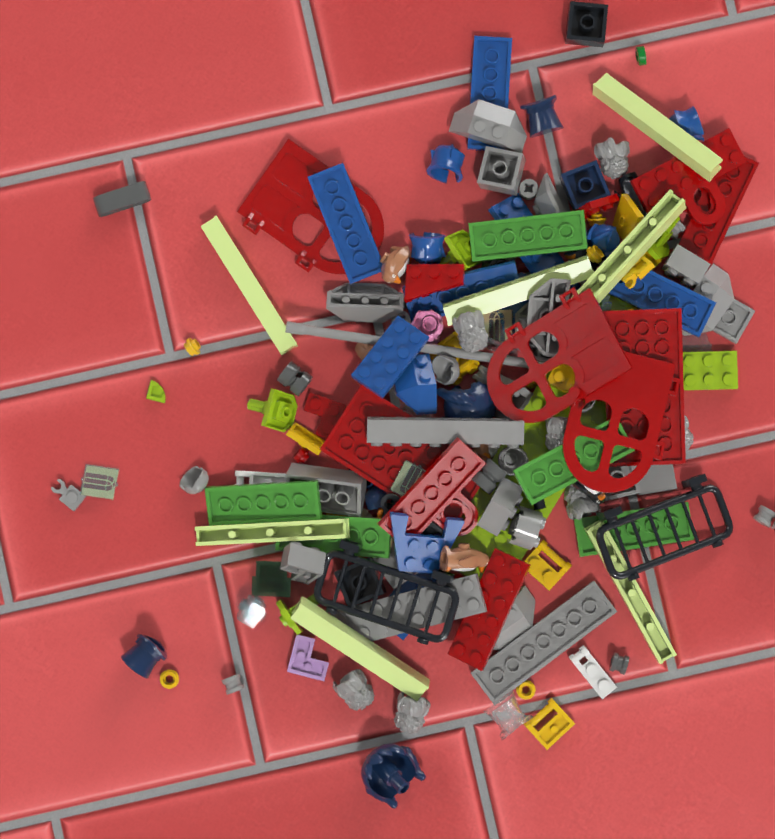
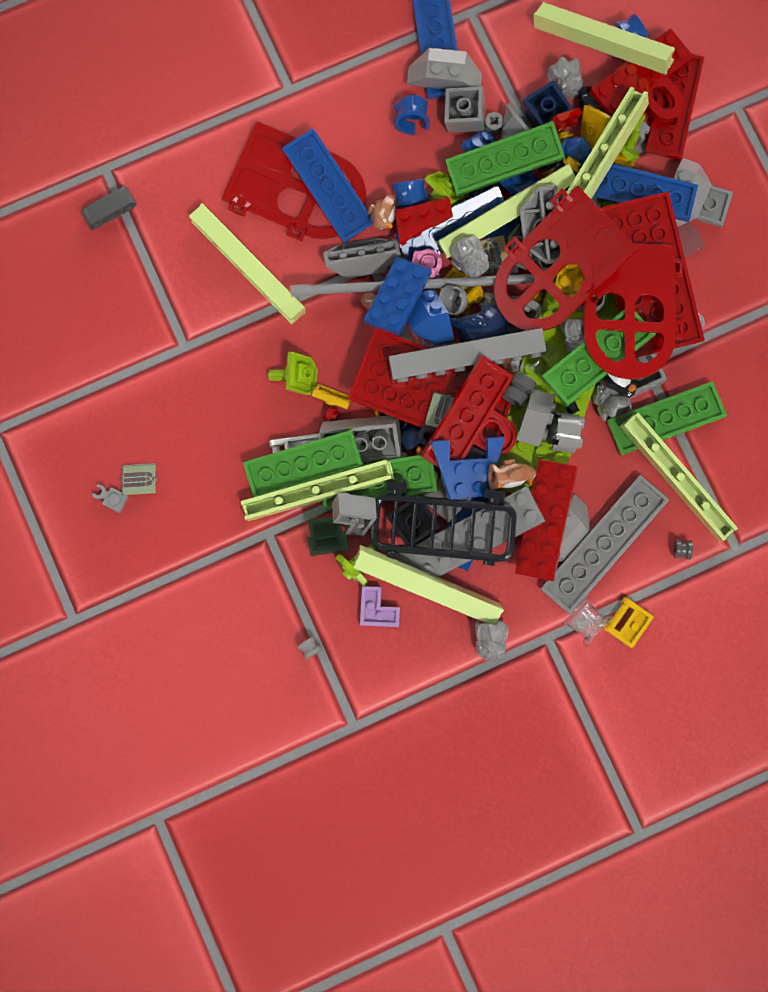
camera: 15 degrees left, 5 degrees down
dark blue hat [121,634,167,679] -> none
lime tile [146,380,166,403] -> none
yellow plate [160,669,179,689] -> none
light grey hair [179,466,209,494] -> none
yellow plate [184,338,201,356] -> none
clear light blue brick [237,595,267,629] -> none
dark grey wheel [277,361,313,397] -> none
red plate [304,392,346,438] -> none
light grey hair [333,669,375,711] -> none
dark blue piece [361,743,426,808] -> none
light grey hair [498,447,529,476] -> none
yellow plate [516,680,536,700] -> none
dark blue hat [520,95,564,138] -> none
yellow plate [524,539,572,591] -> none
white plate [569,645,617,699] -> none
black bar [596,474,733,581] -> none
yellow plate [621,256,655,289] -> none
light grey tile [635,464,677,495] -> none
light grey brick [661,244,711,289] -> none
lime plate [683,351,738,390] -> none

